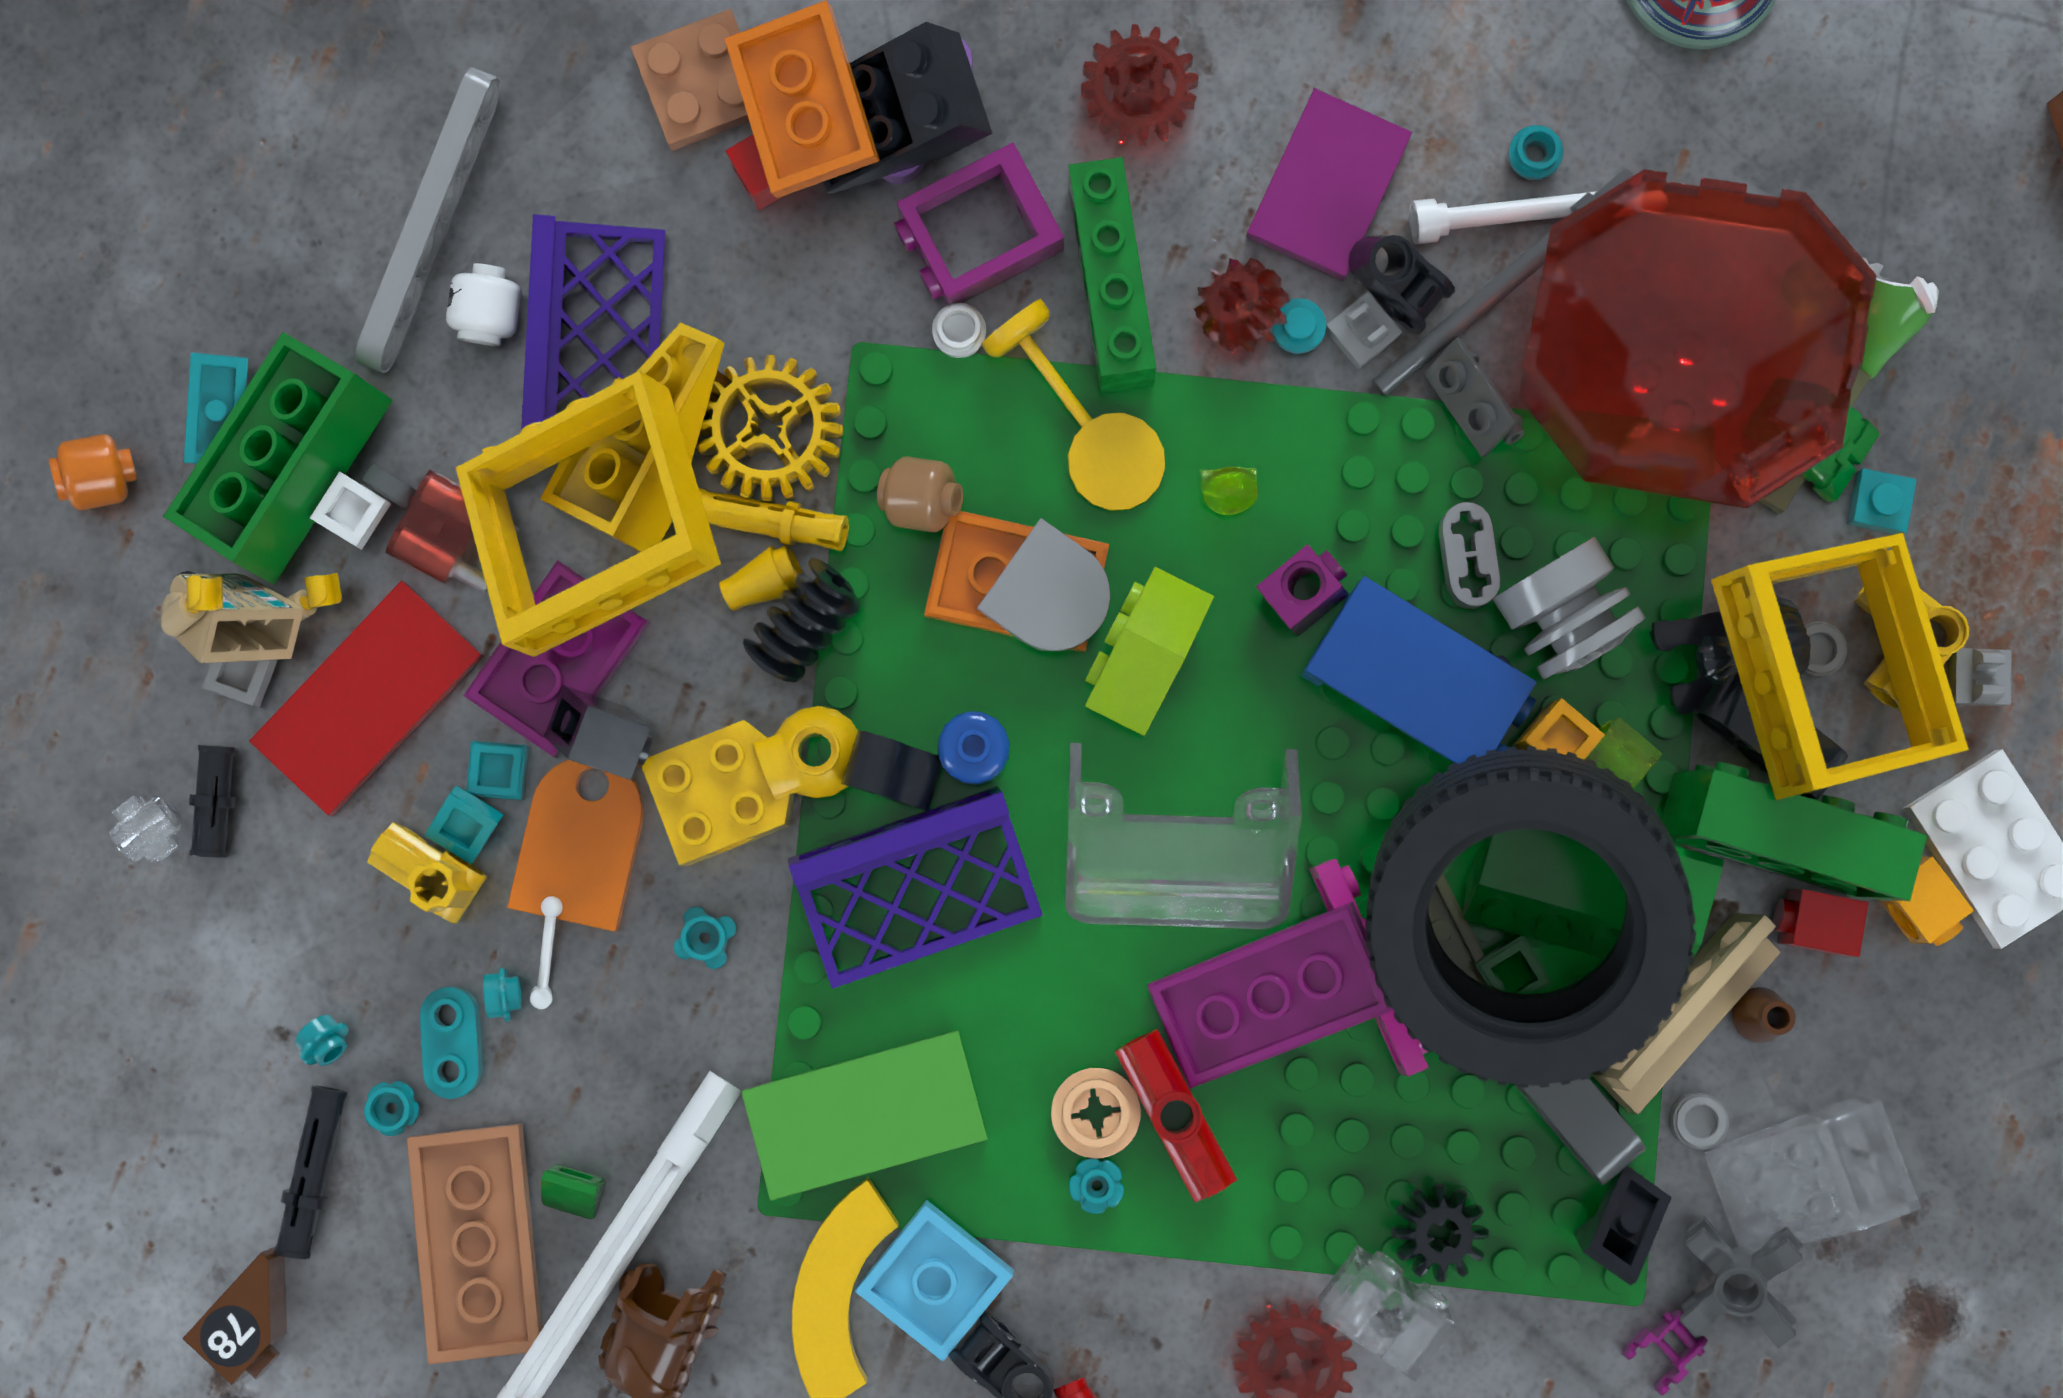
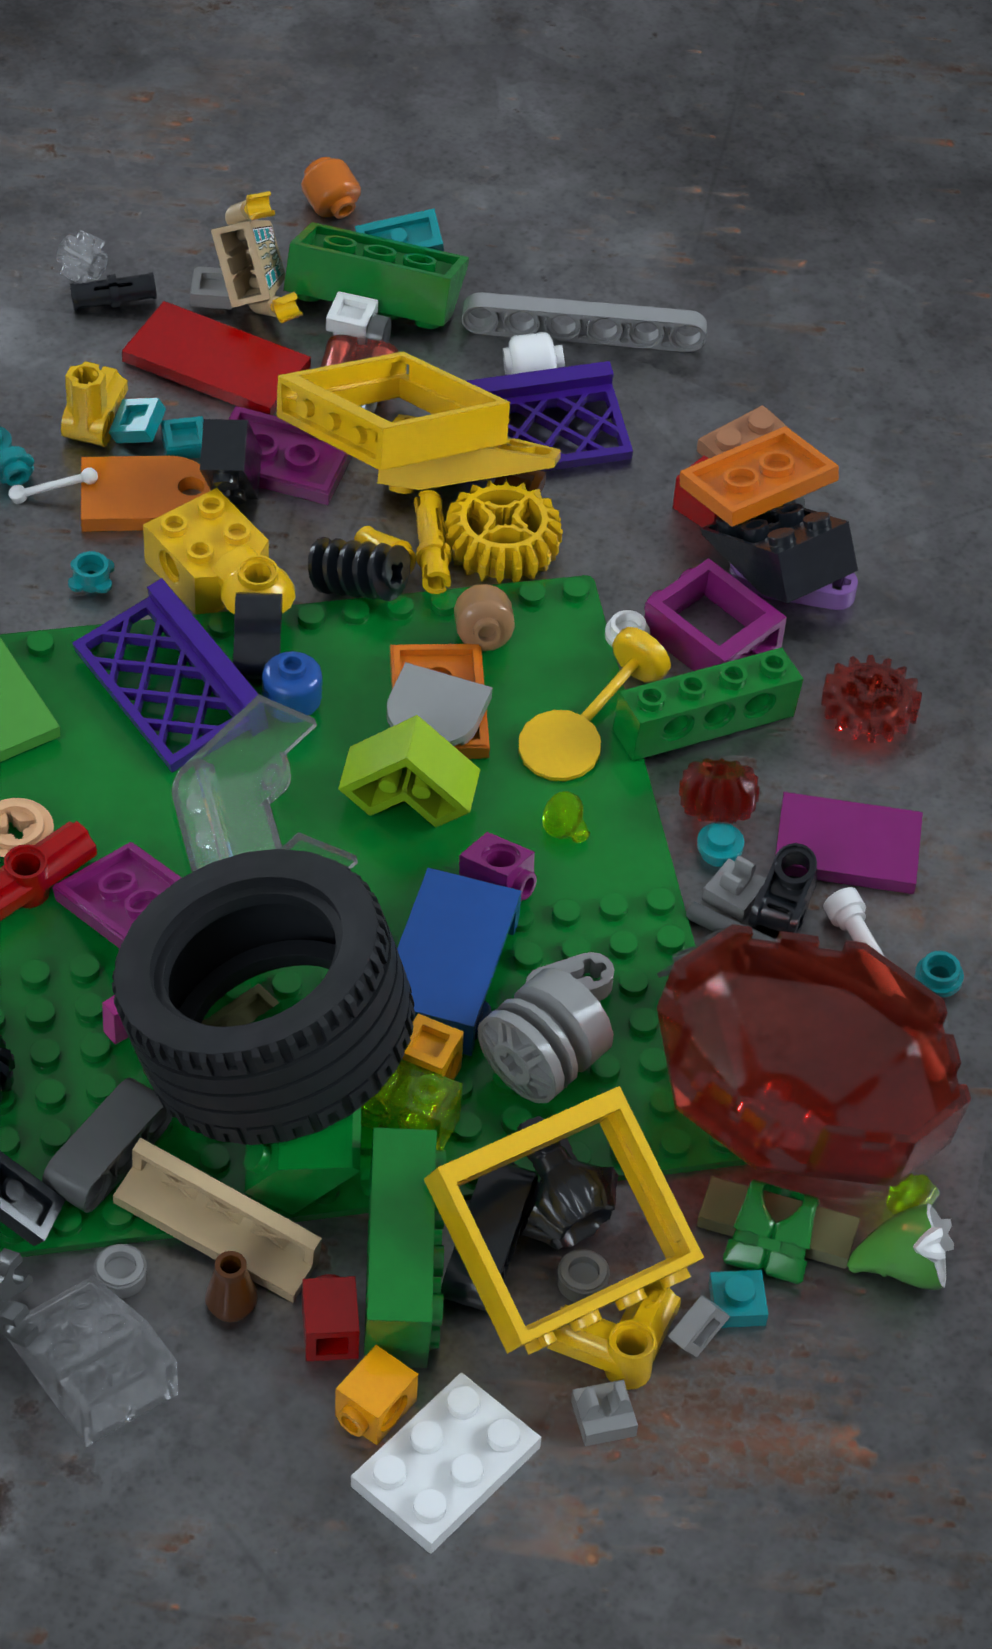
camera: 70 degrees right, 35 degrees down
none -> light grey tile [668,1295,731,1357]

